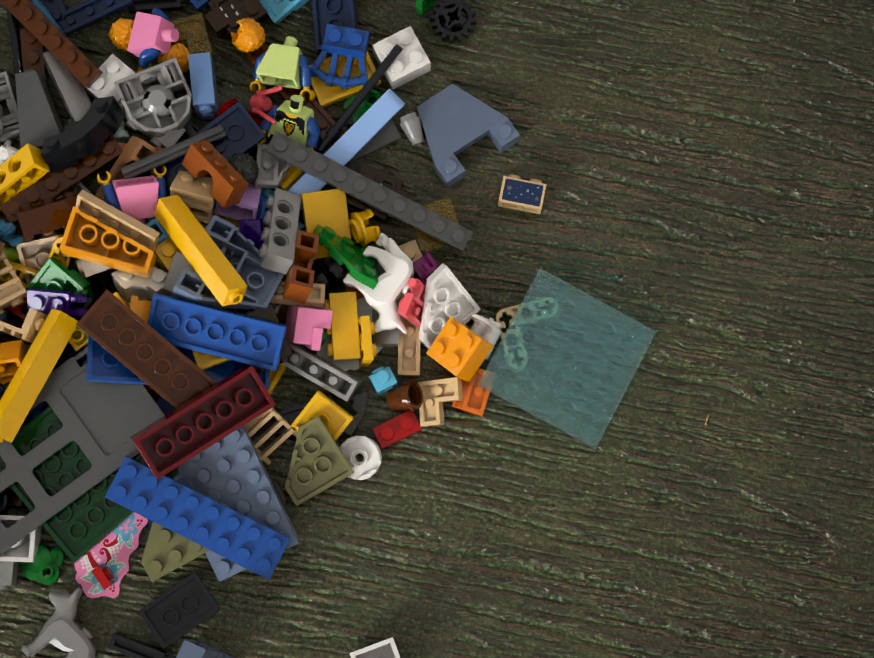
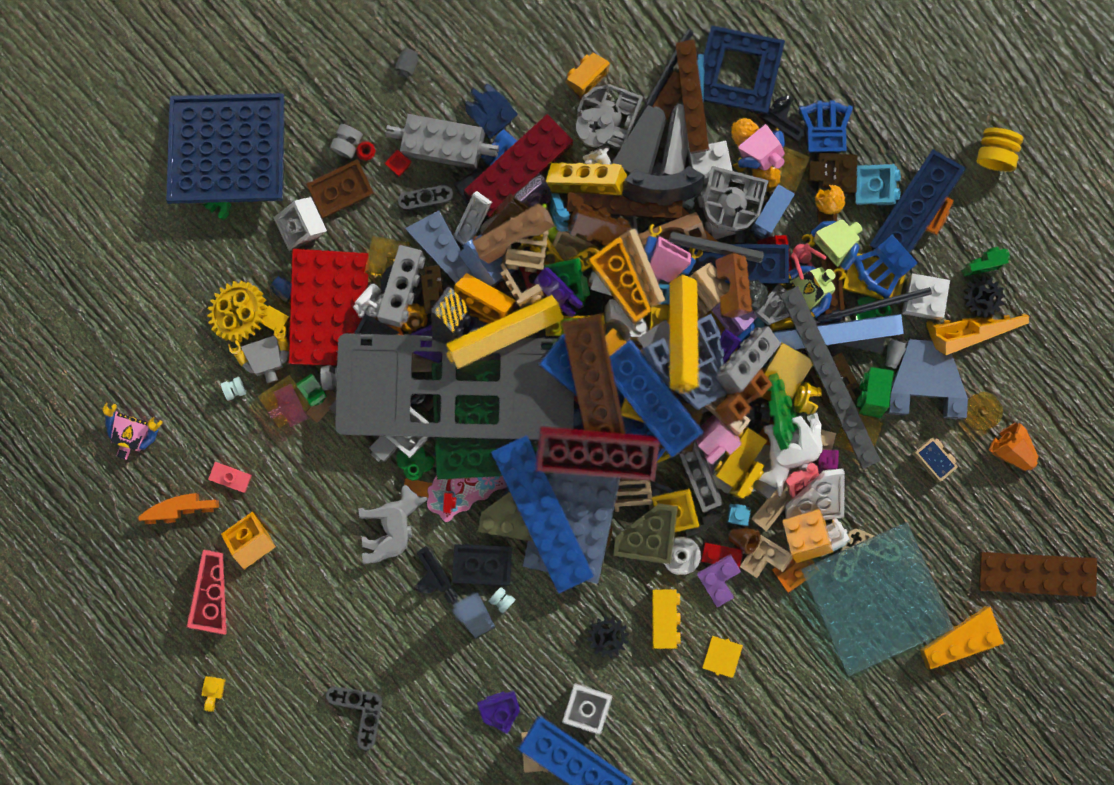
camera: 35 degrees right, 5 degrees up
none -> orange sticker [404,478,433,498]
none -> light aqua wheel [489,587,515,614]
none -> black gear [587,616,629,658]
none -> yellow brick [652,589,681,649]
none -> medium lavender plate [697,554,741,607]
none -> yellow piece [702,636,743,678]
none -> green brick [856,367,893,418]
none -> light orange wedge [920,606,1004,669]
none -> light orange wedge [926,314,1029,355]
none -> clear yellow plate [965,392,1003,431]
none -> reddish brown plate [979,552,1097,597]
none -> orange cone [989,423,1038,471]

